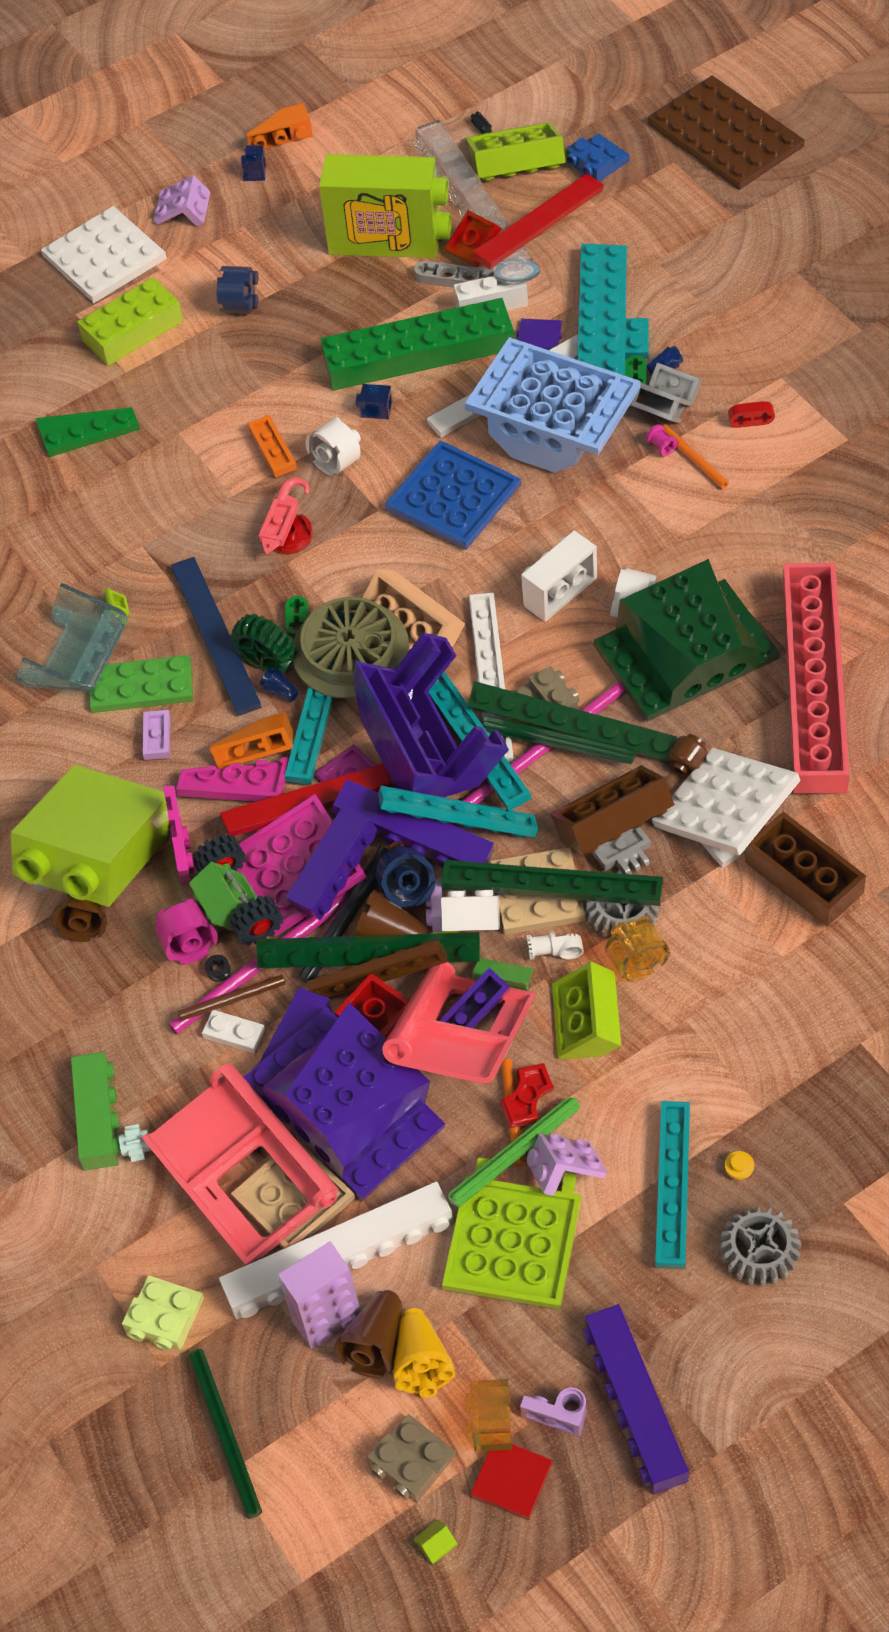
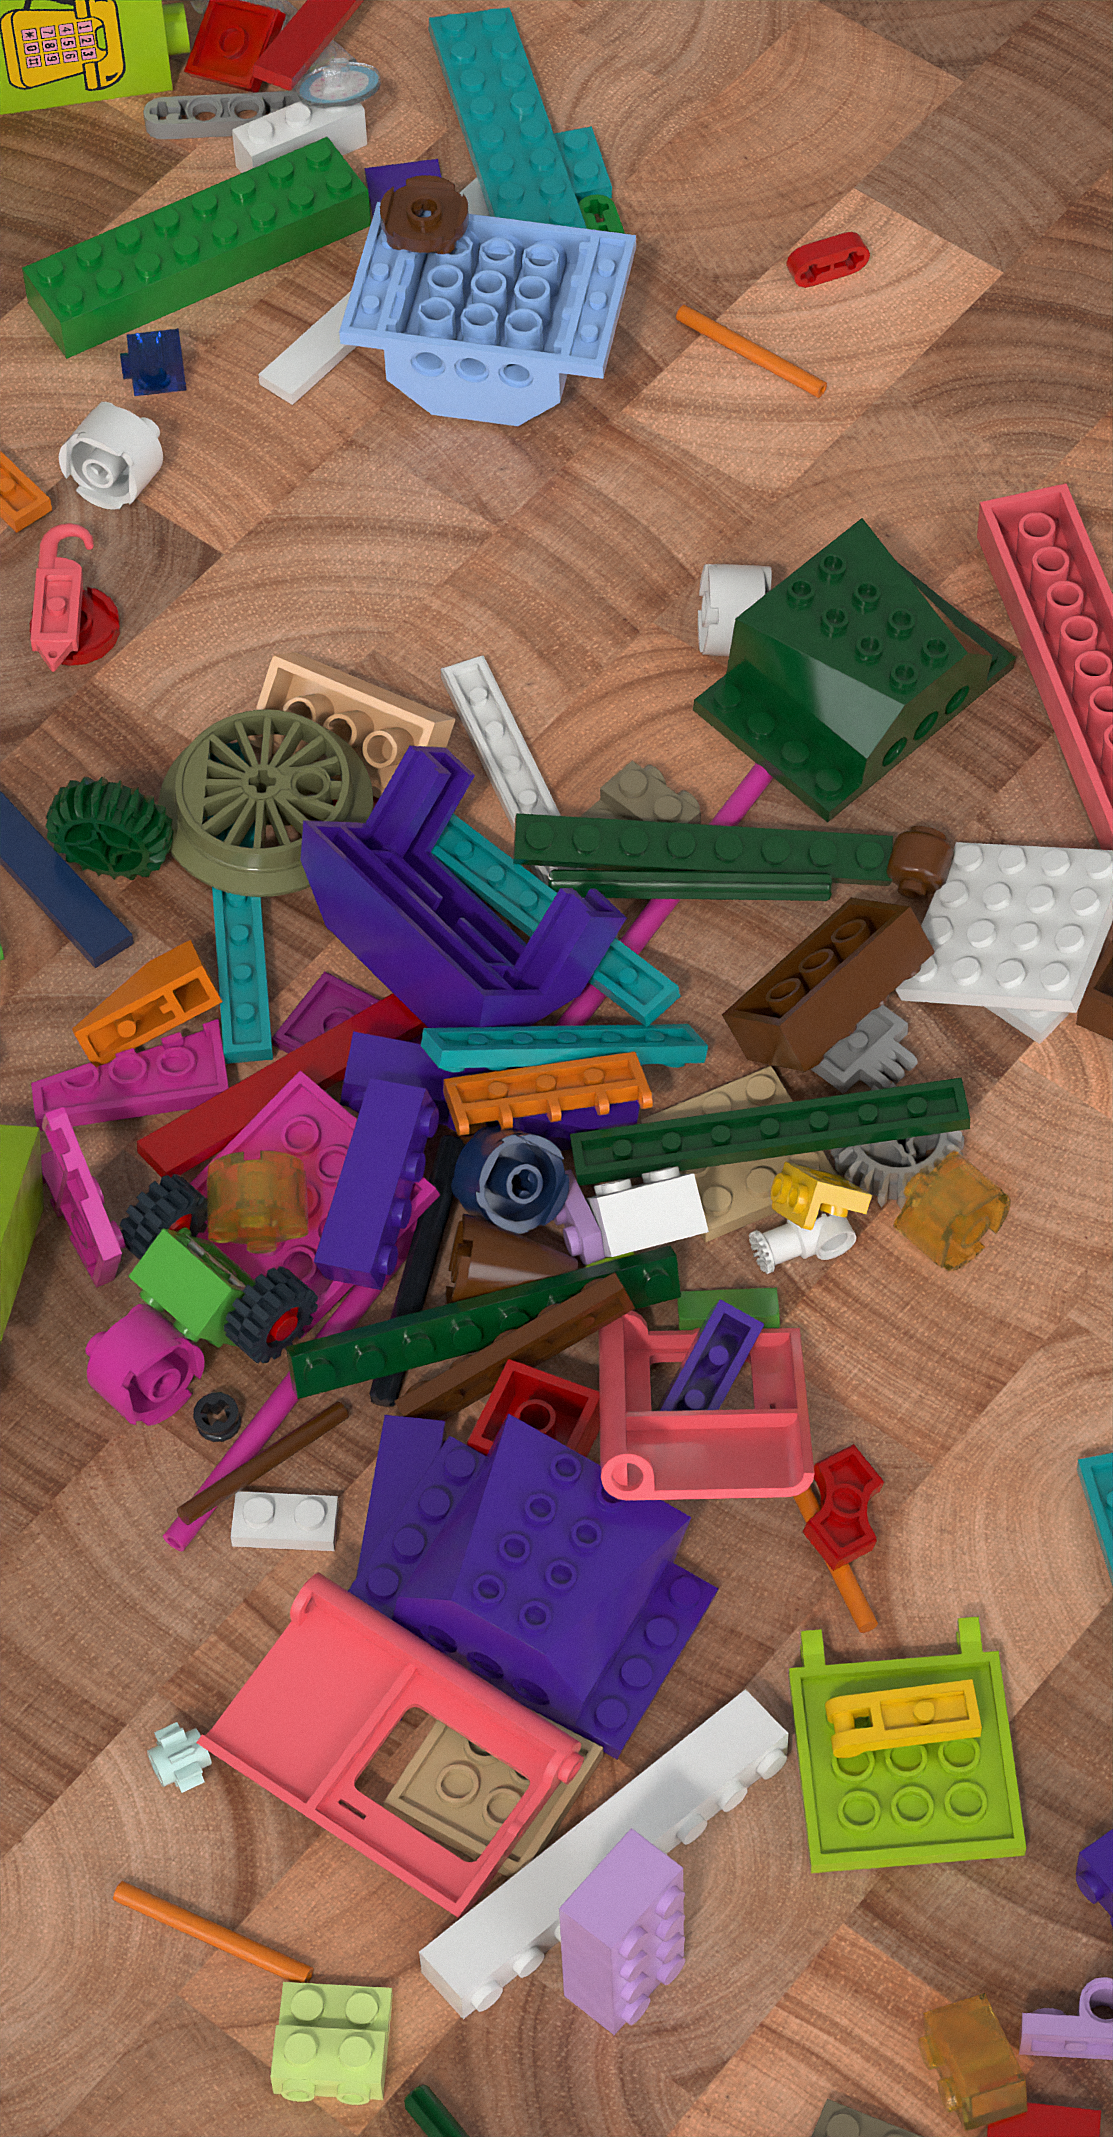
camera: 20 degrees left, 0 degrees up
bright green brick [71,1052,121,1171] -> none
clear blue cone [260,668,299,703] -> none
green beam [285,596,309,641] -> none
reddish brown cone [334,1290,402,1378] -> none
blue plate [385,440,521,550] -> none
yellow cone [393,1308,455,1398] -> none
bright green axle [448,1097,580,1207] -> none
white brick [521,530,597,622] -> none
lavender bracket [527,1133,607,1196] -> none
lime slope [552,961,621,1059] -> none
light grey piece [630,363,702,423] -> none
clear blue cone [646,346,683,375] -> none
dark pink bush [646,424,678,457] -> none
none -> orange piece [113,1881,314,1983]
none -> clear yellow brick [207,1151,309,1254]
none -> reddish brown plate [380,175,469,254]
none -> orange hinge [443,1052,653,1136]
none -> yellow bracket [770,1161,872,1230]
none -> yellow plate [825,1679,982,1758]

